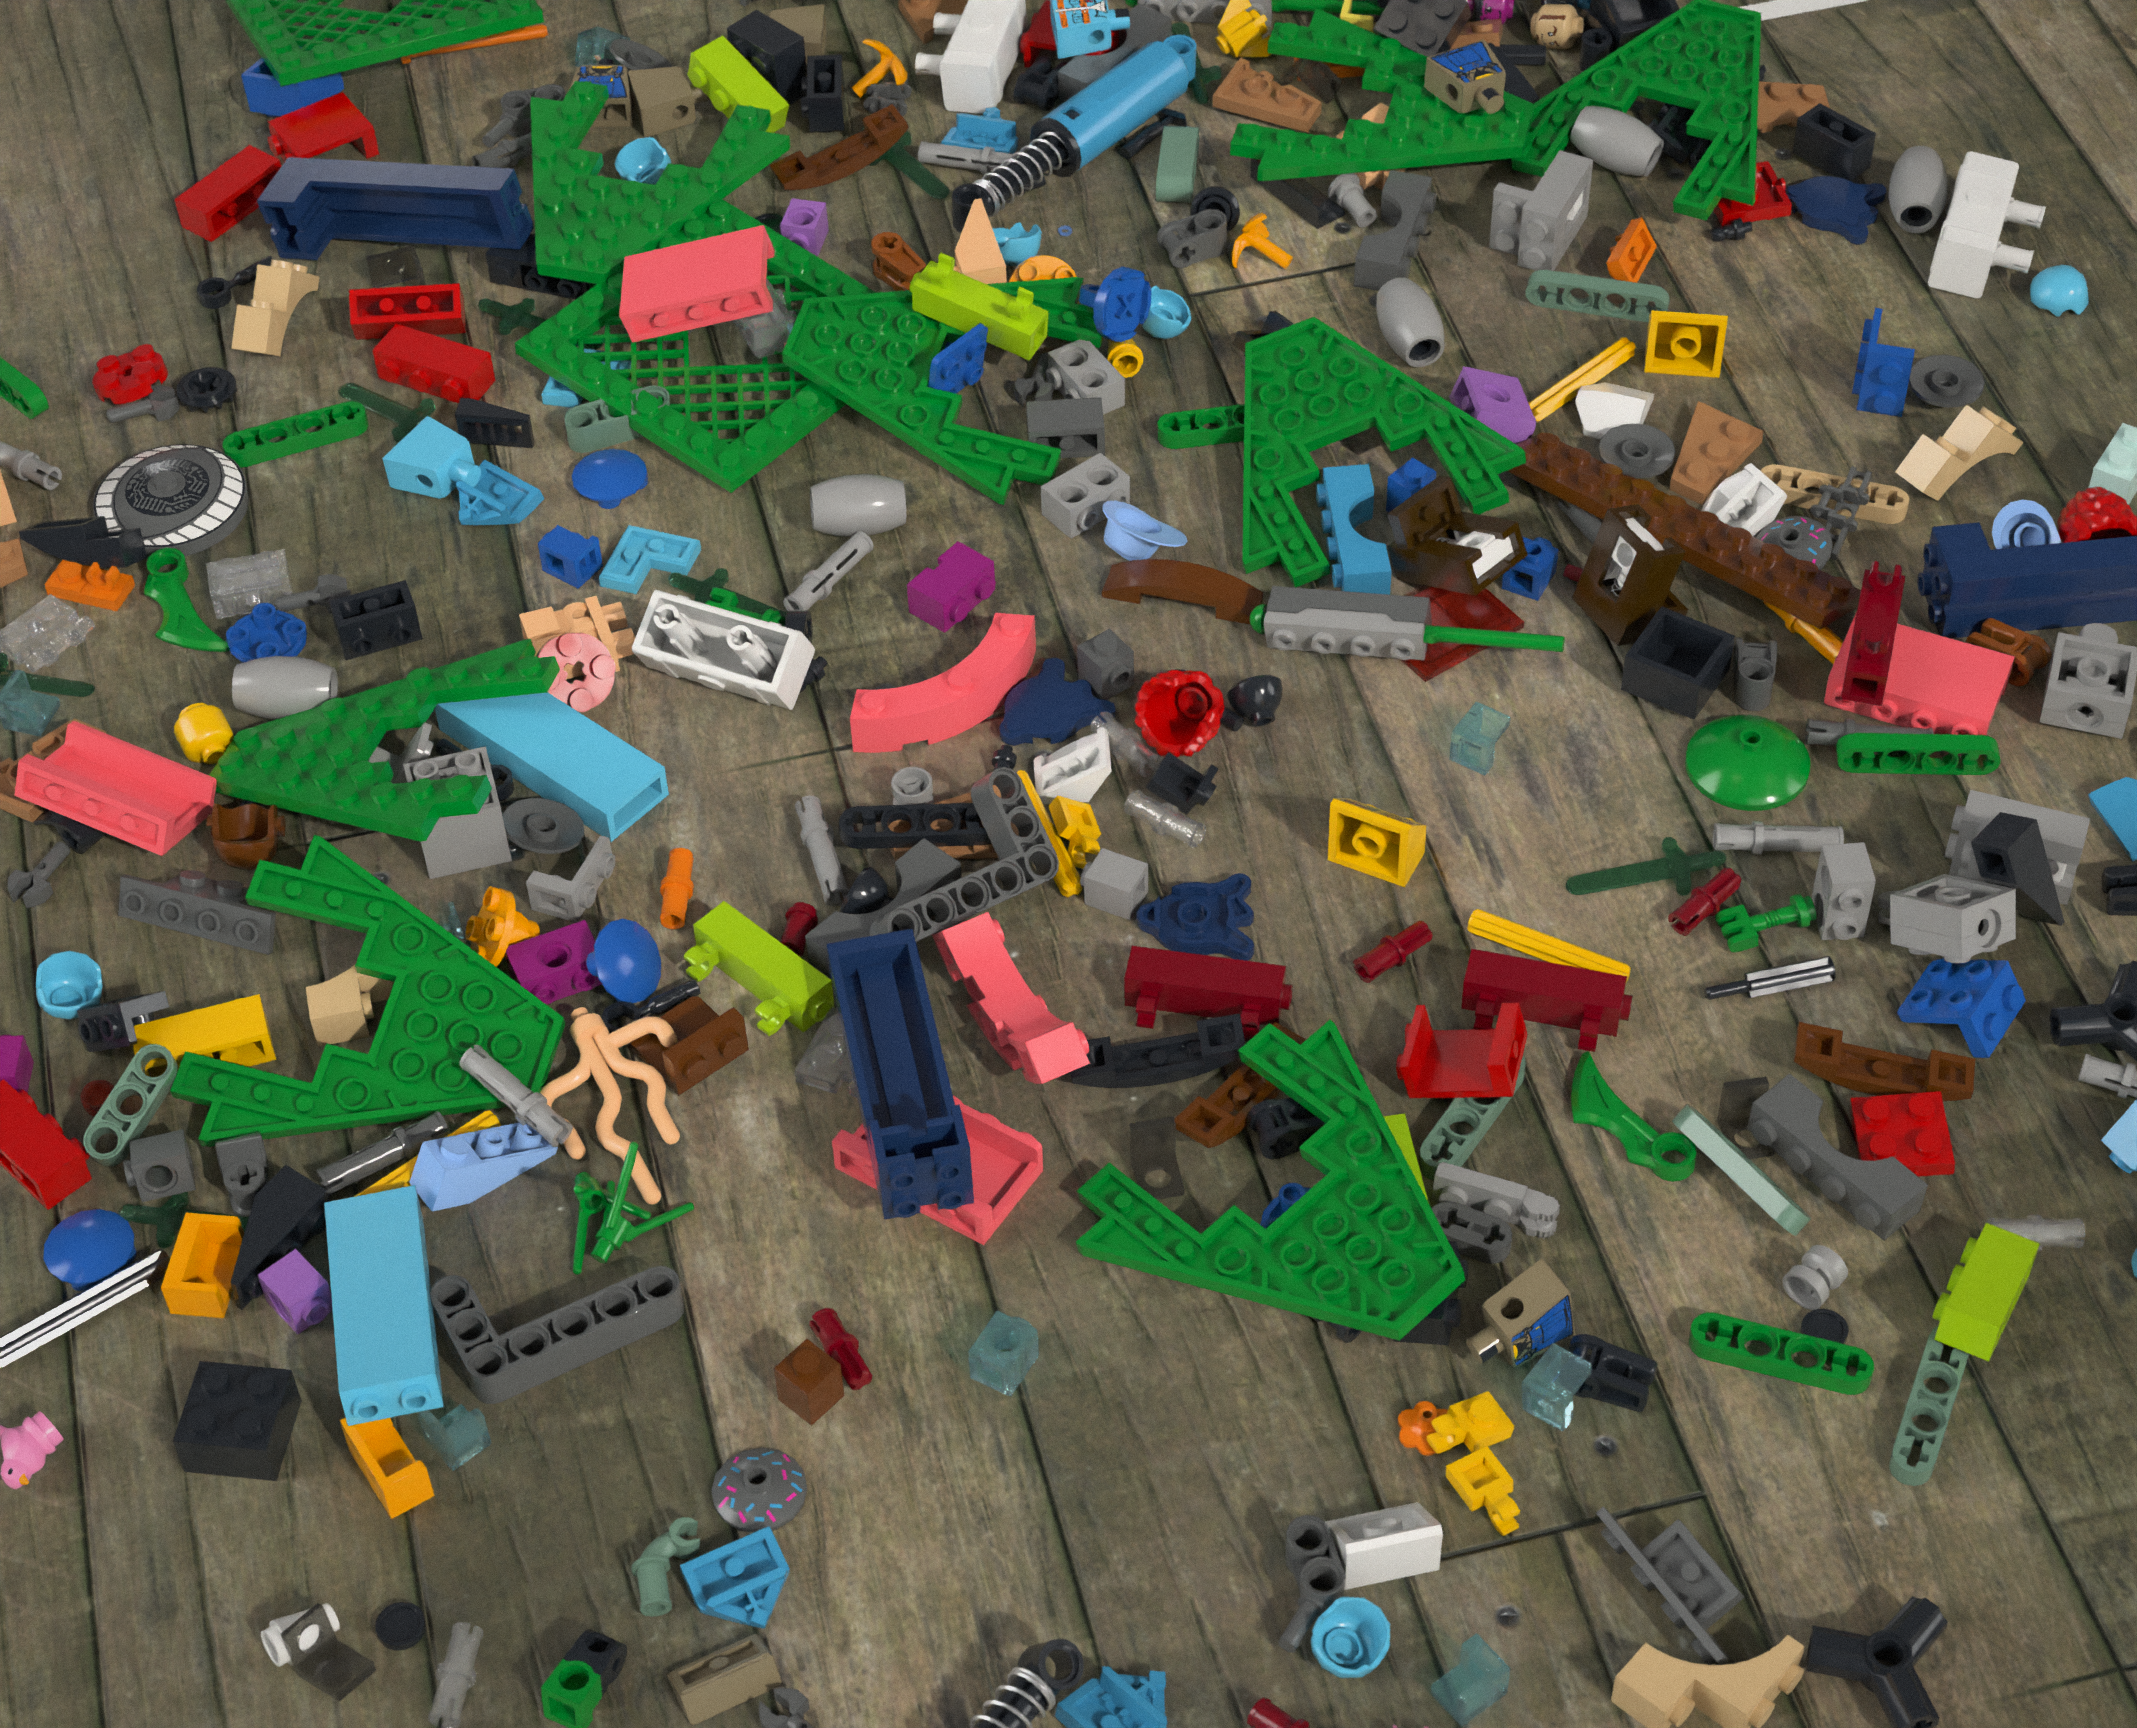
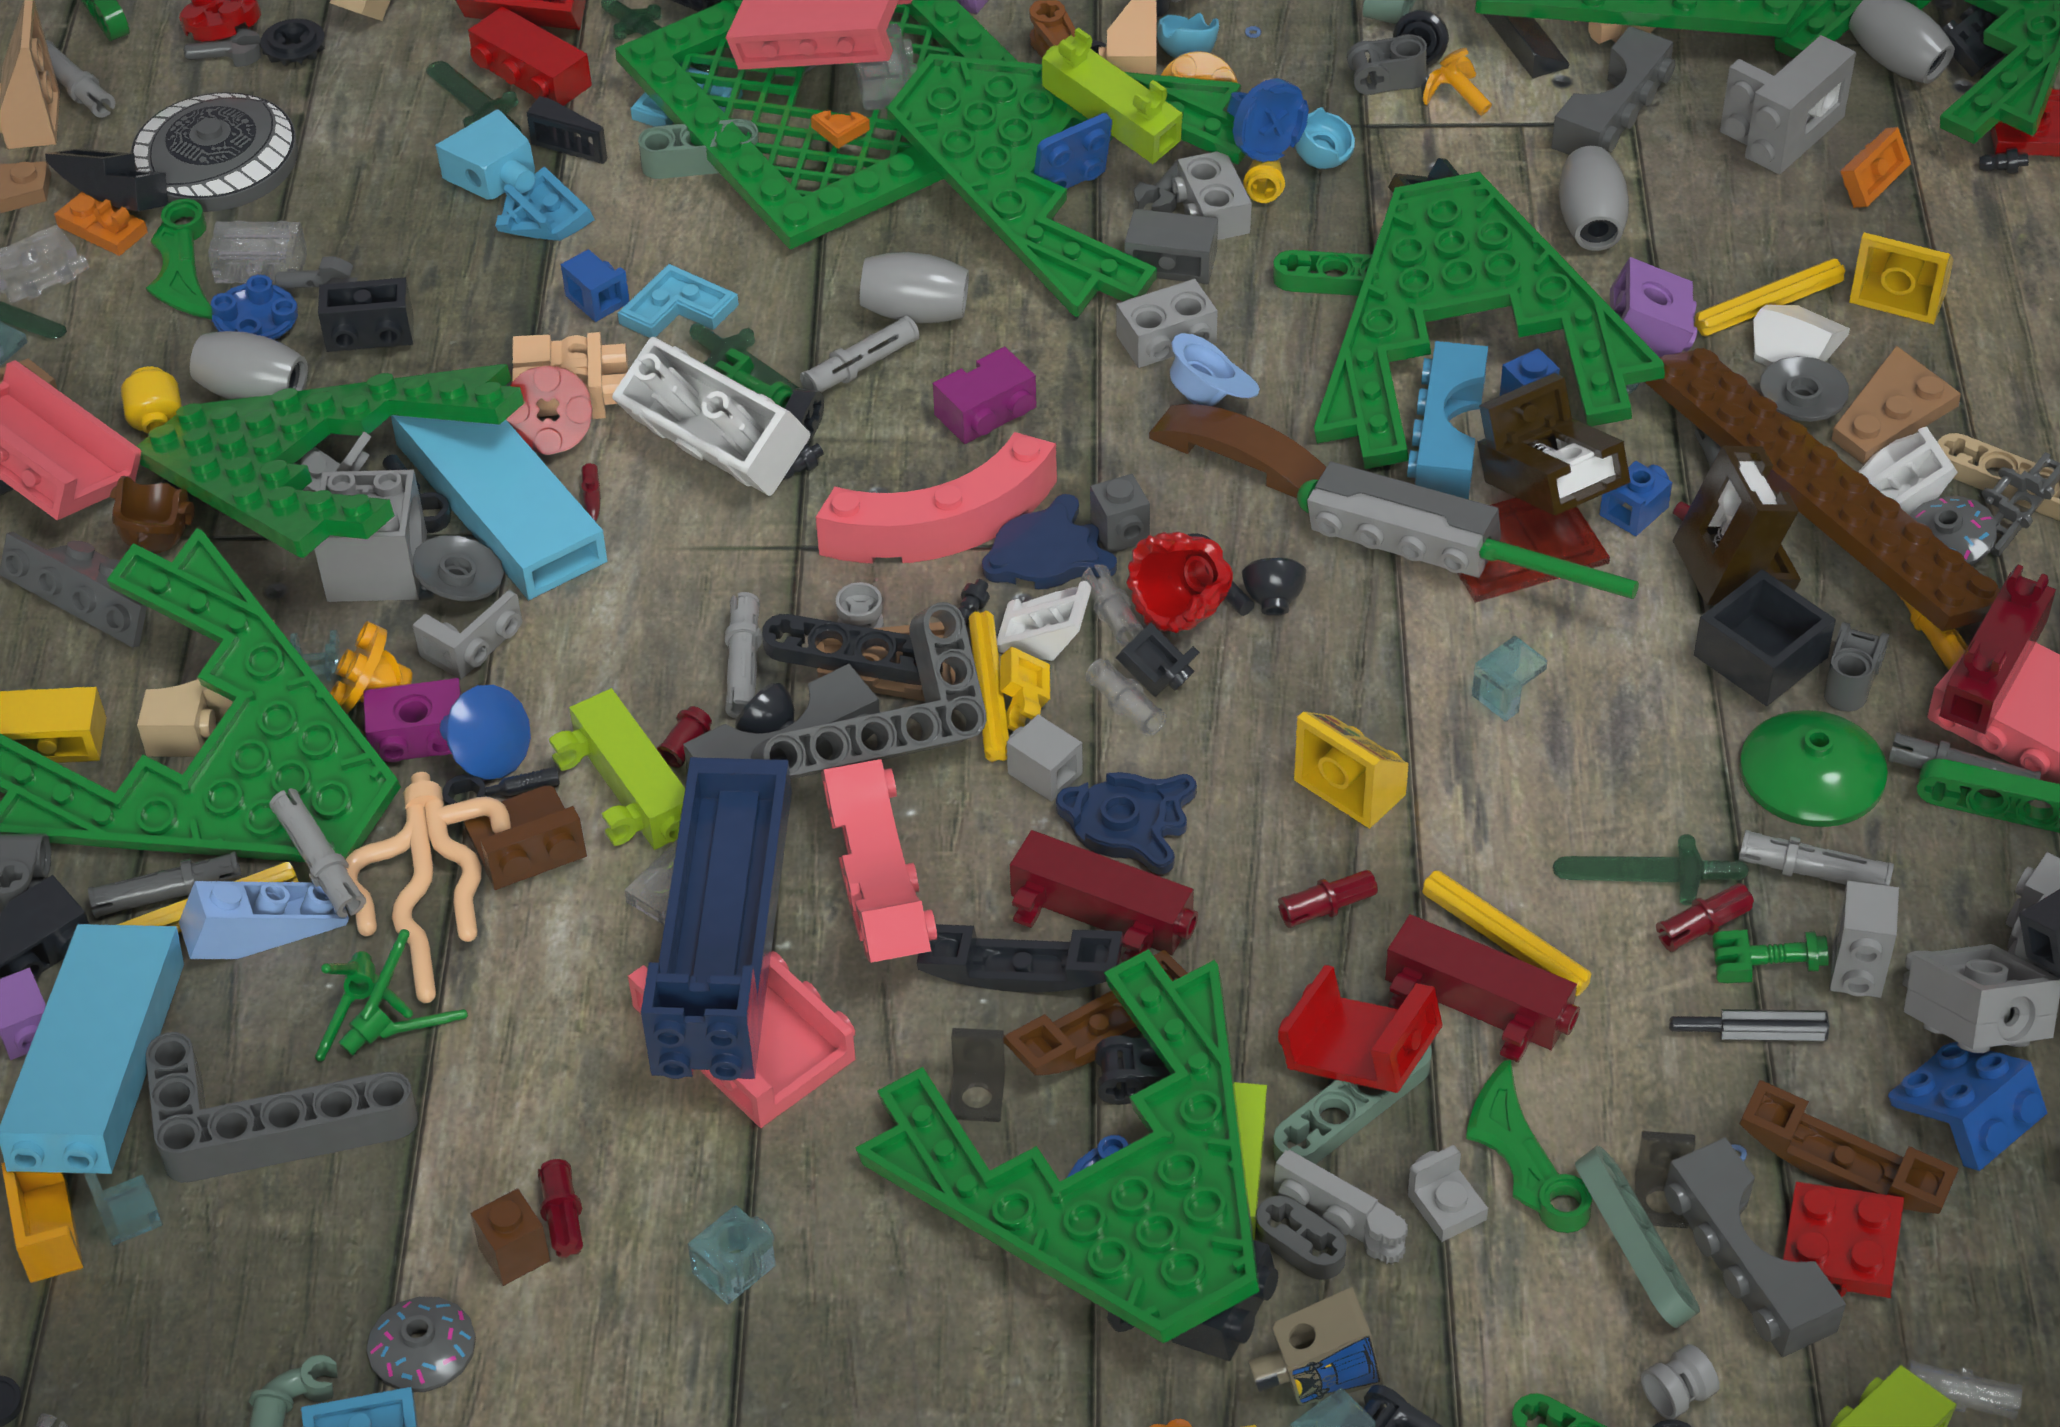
camera: 15 degrees right, 0 degrees up
green beam [222,401,368,468] -> none
blue dish [572,449,649,509] -> none
orange pin [660,848,694,929] -> none
light grey pin [1327,173,1377,227] -> none
sand green beam [1525,270,1670,322] -> none
none -> dark red helmet [581,463,601,522]
none -> orange tile [811,110,870,149]
none -> light grey bracket [1408,1145,1488,1242]

